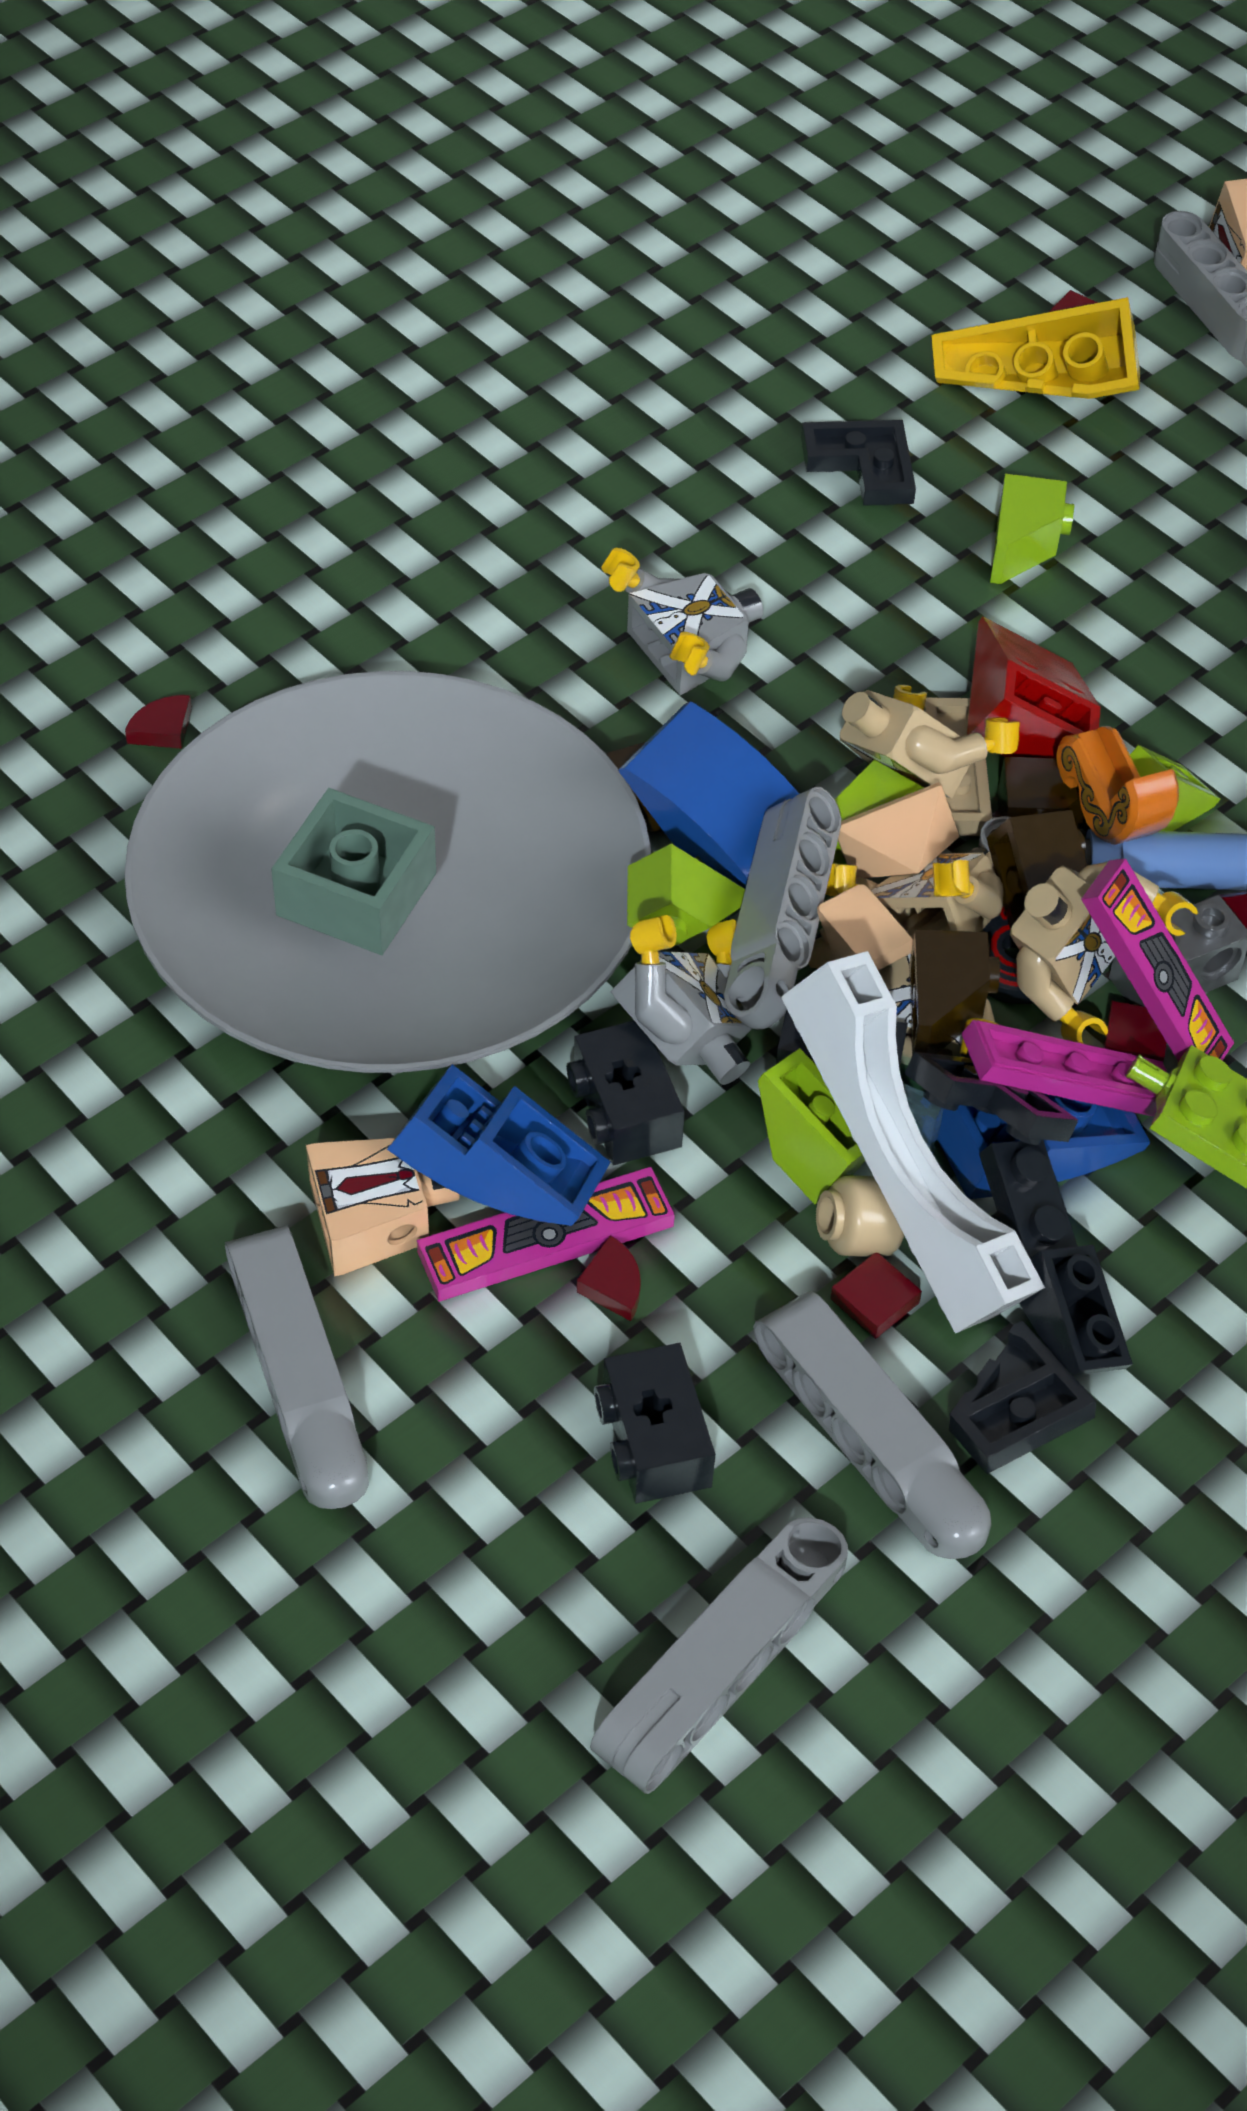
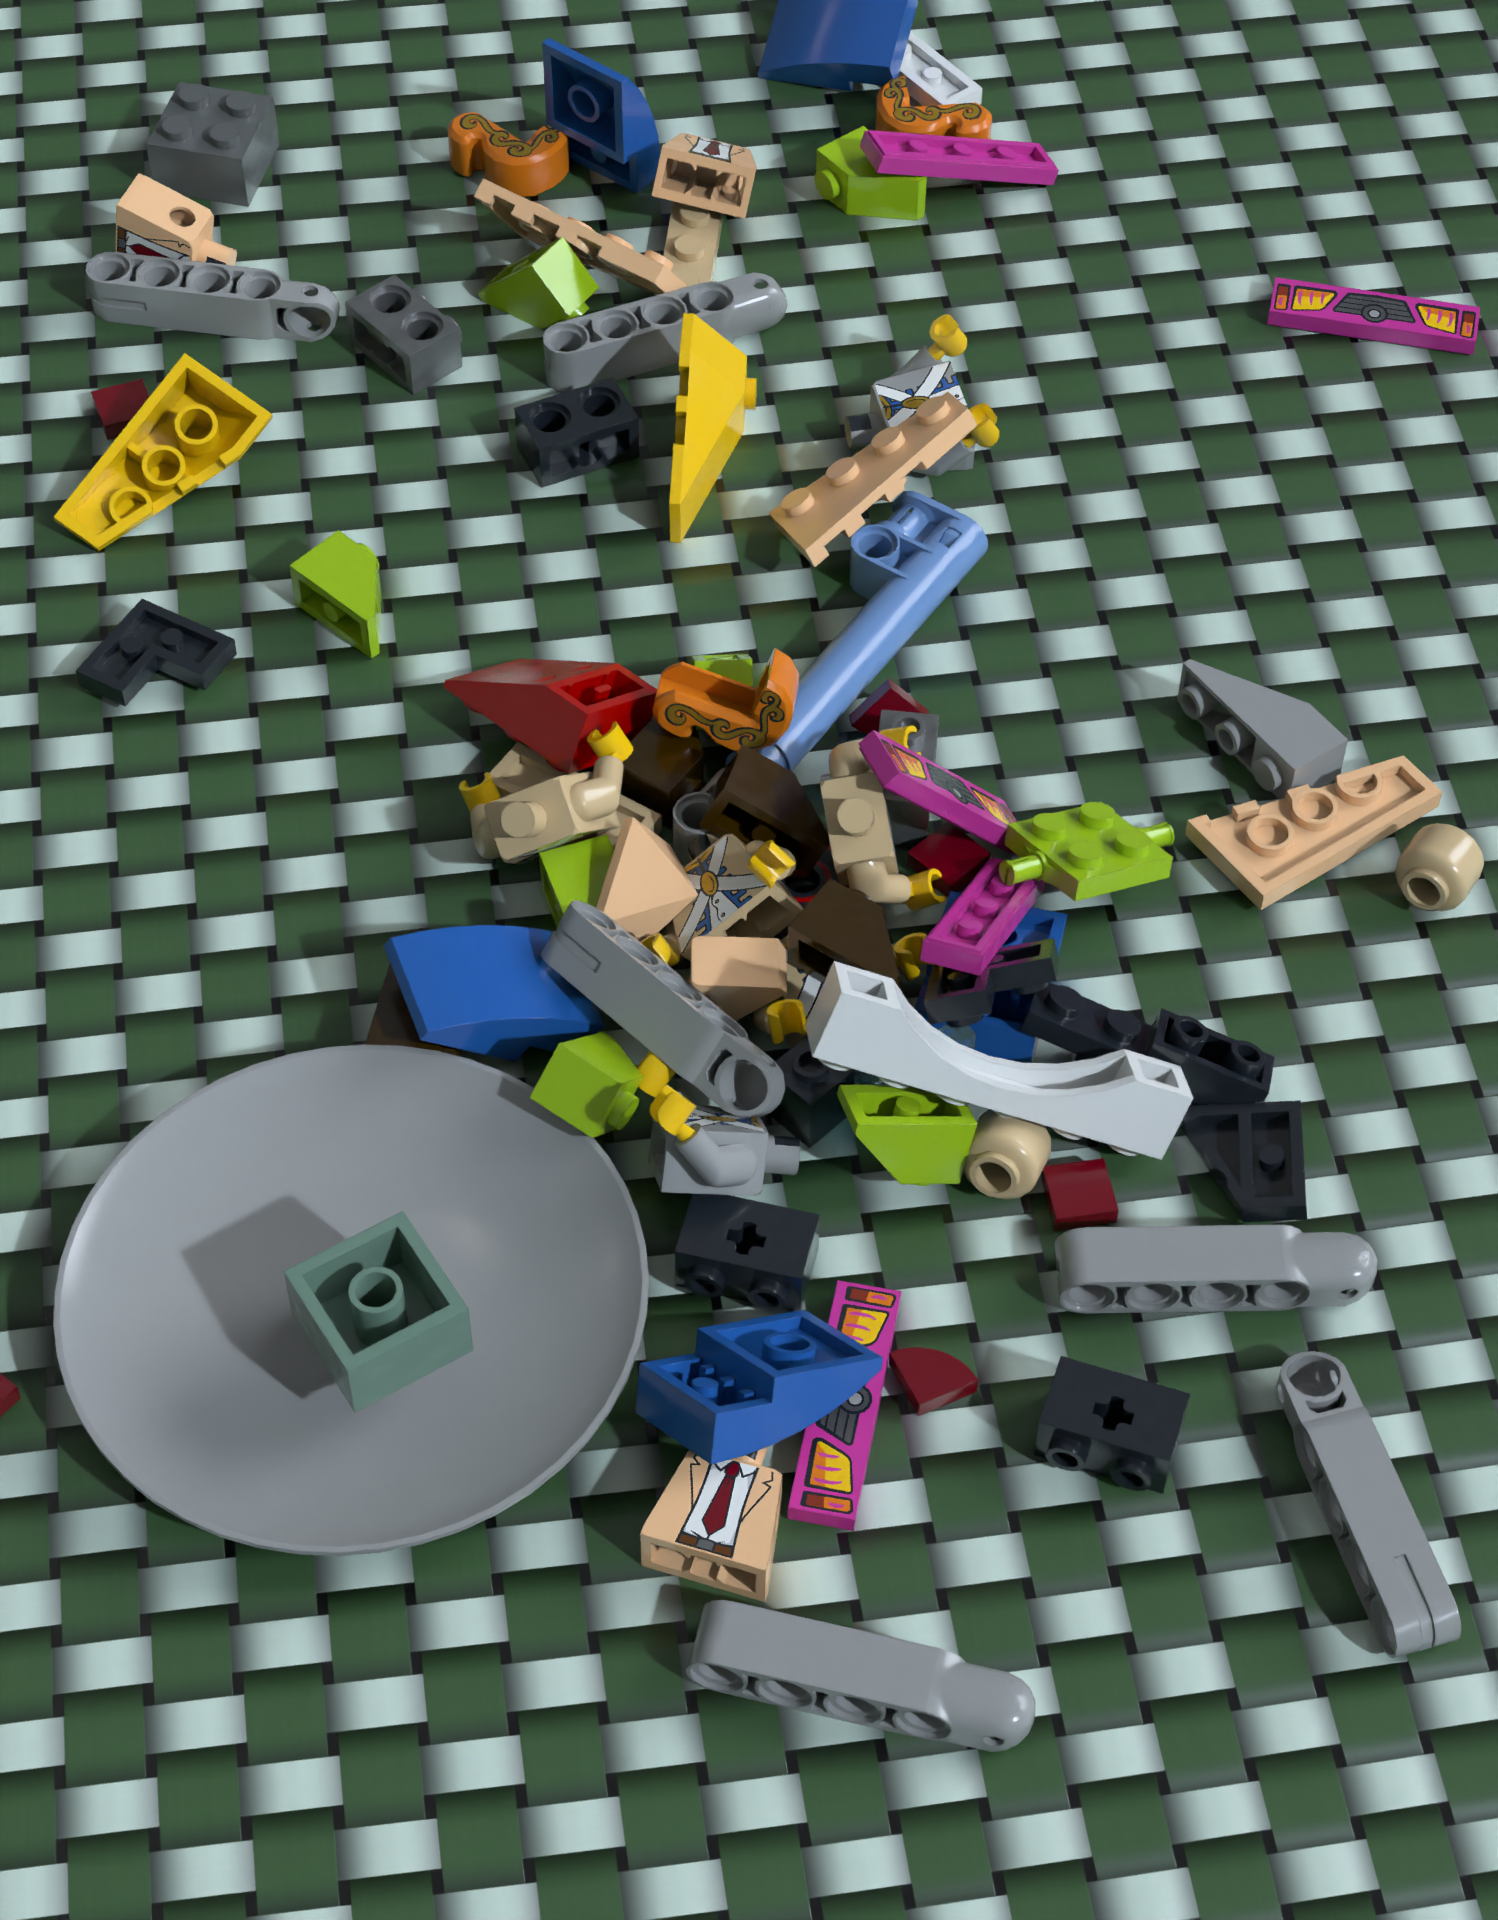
camera: 55 degrees left, 0 degrees up
torso [601,548,763,695] -> none

